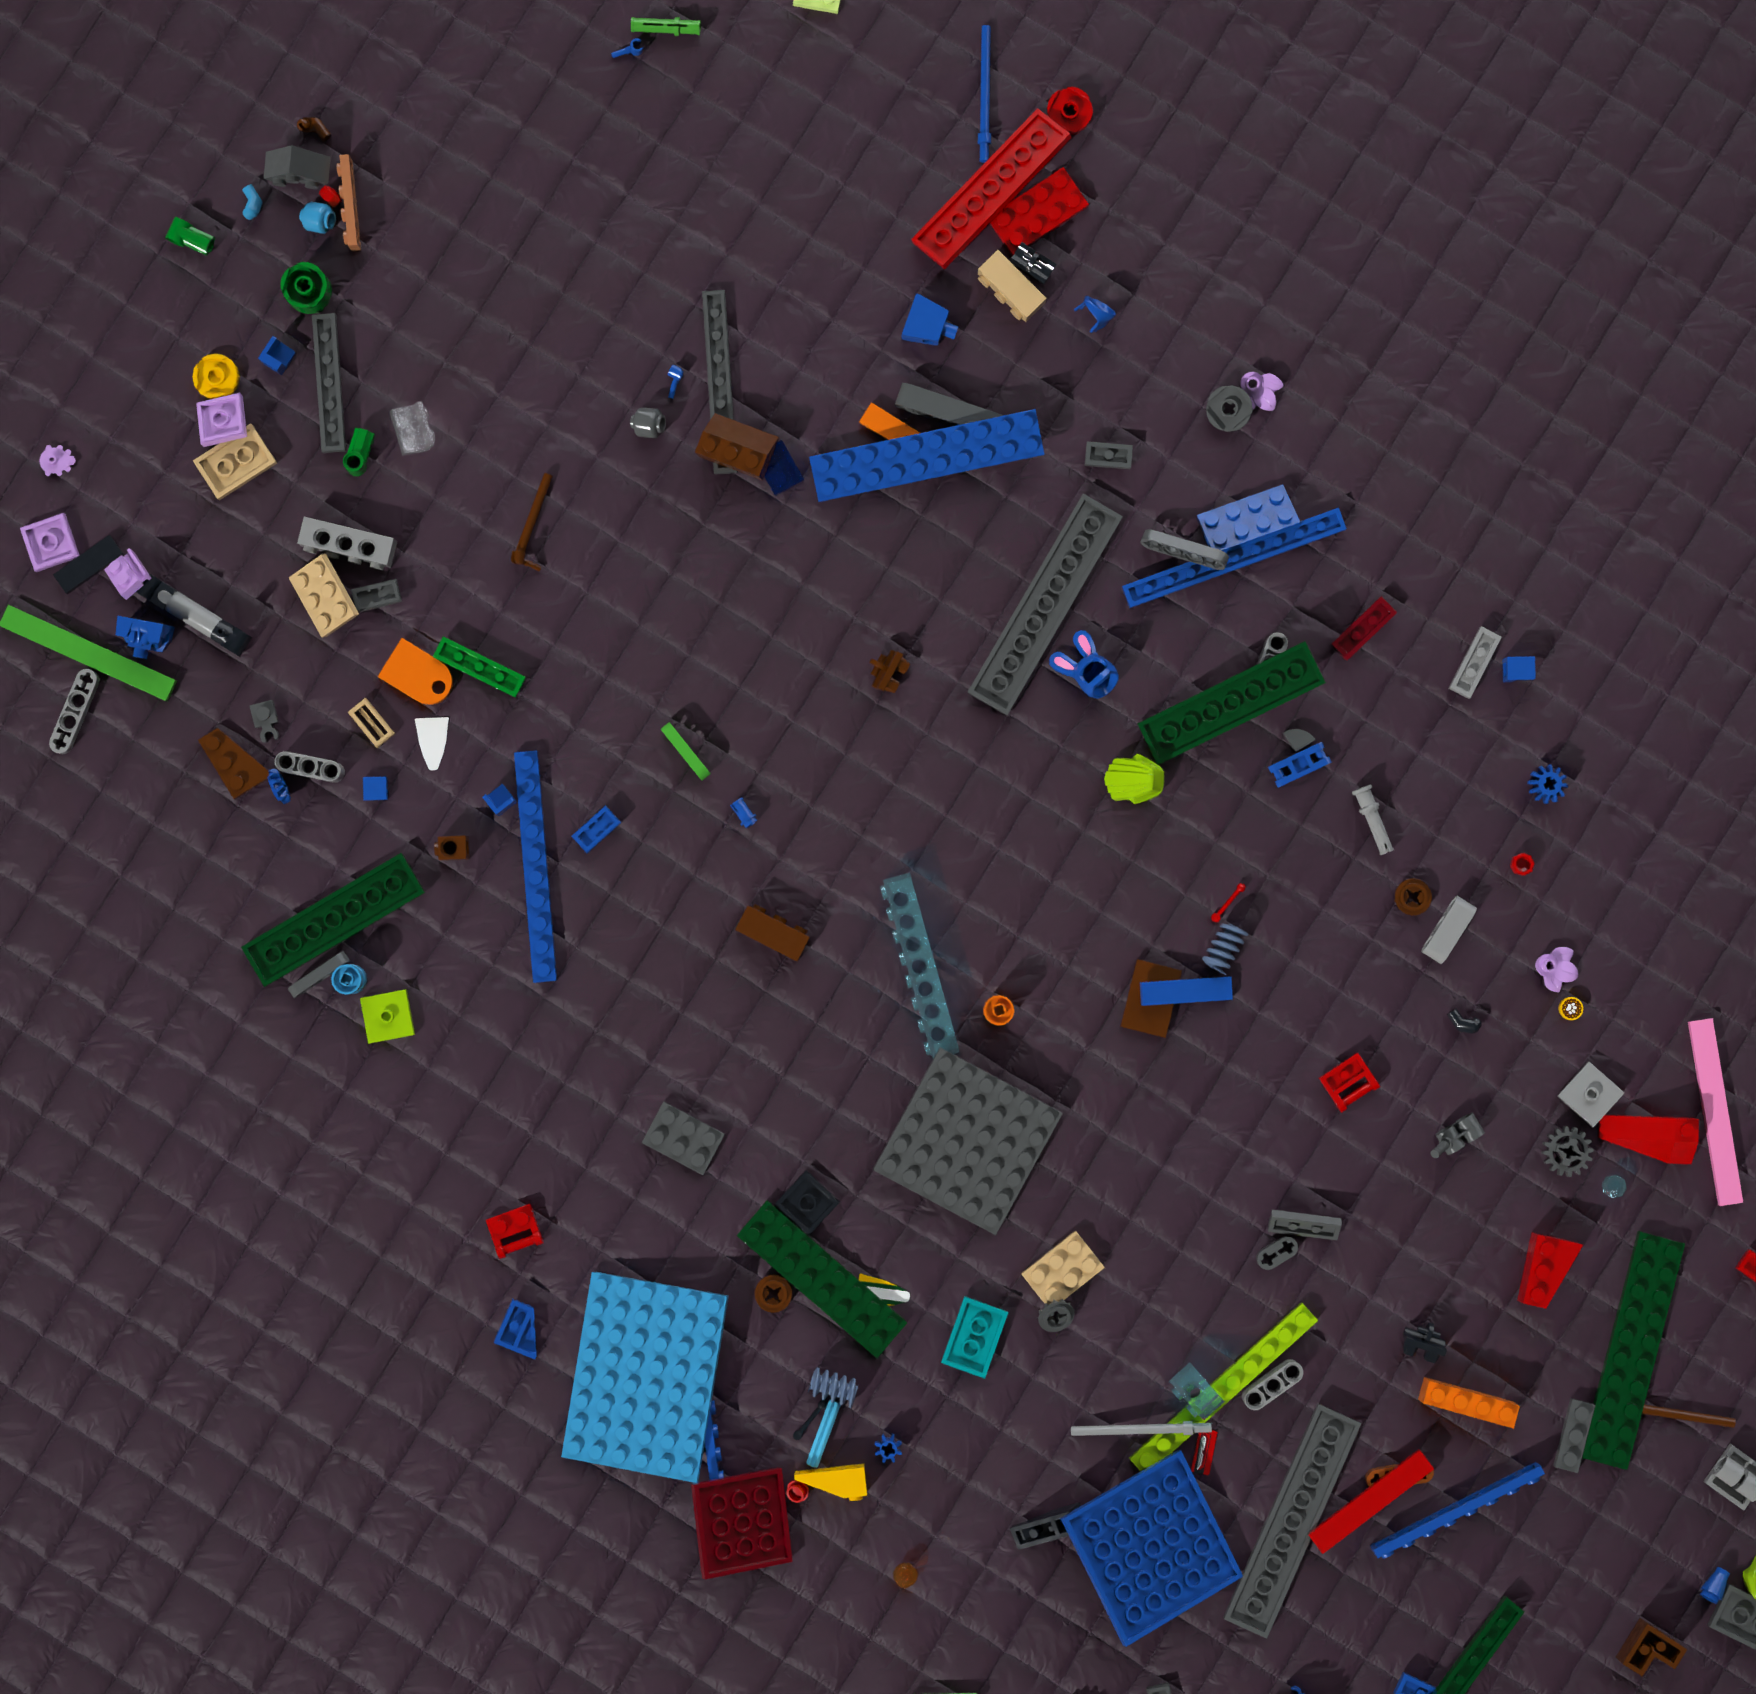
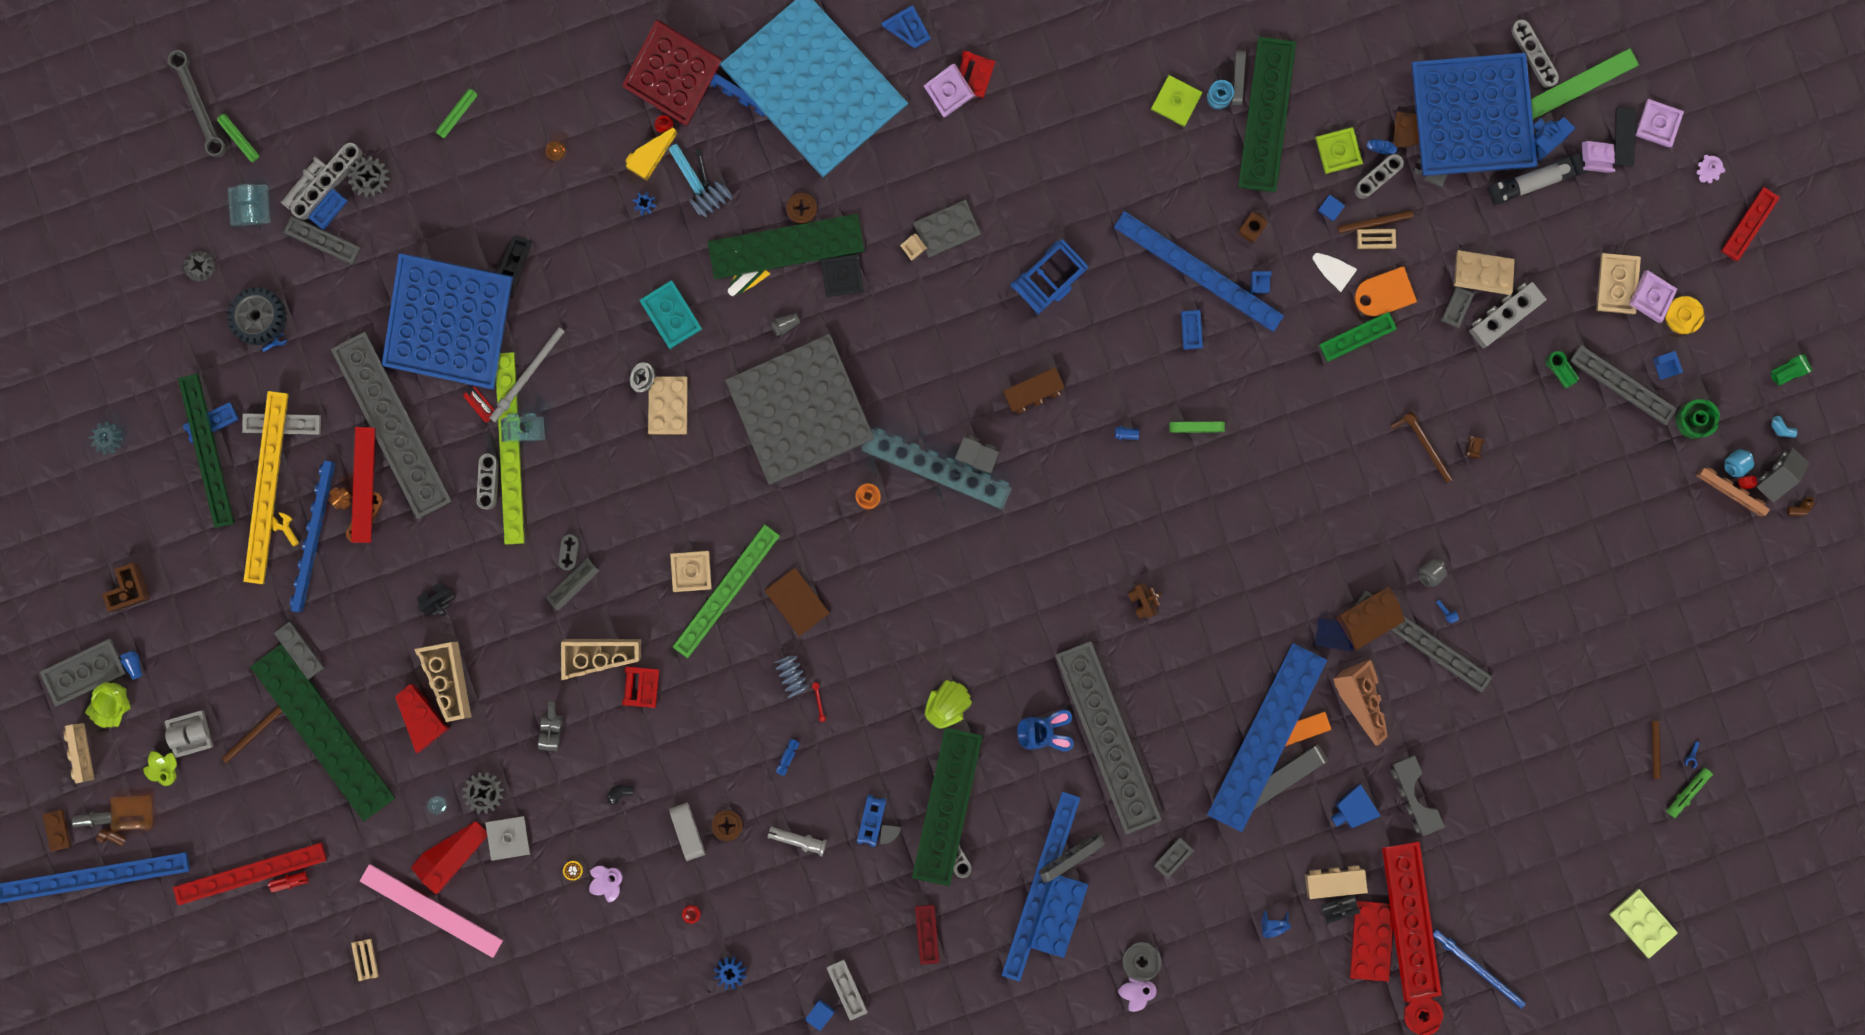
camera: 125 degrees right, 0 degrees up
clear bracket [390,401,435,456] -> none
blue tile [1140,976,1233,1006] -> none
orange brick [1418,1377,1520,1429] -> none
none -> light grey plate [242,414,321,435]
none -> yellow plate [244,391,289,584]
none -> yellow bar [272,512,299,546]
none -> clear orange gear [328,487,353,510]
none -> tan wedge [414,642,471,722]
none -> tan wedge [561,639,641,680]
none -> tan plate [670,551,712,592]
none -> bright green tile [673,524,780,658]
none -> dark grey cone [770,313,800,336]
none -> blue axle [776,739,799,776]
none -> tan plate [900,233,927,261]
none -> lavender tile [923,64,975,117]
none -> dark grey brick [955,435,999,475]
none -> blue piece [1011,239,1089,316]
none -> lime plate [1315,127,1363,174]
none -> nougat wedge [1333,659,1388,746]
none -> reddish brown bar [1337,210,1414,234]
none -> dark grey arch [1390,755,1445,836]
none -> blue plate [1411,53,1537,176]
none -> reddish brown bush [1464,436,1485,459]
none -> reddish brown bar [1652,721,1661,779]
none -> red plate [1721,187,1780,262]

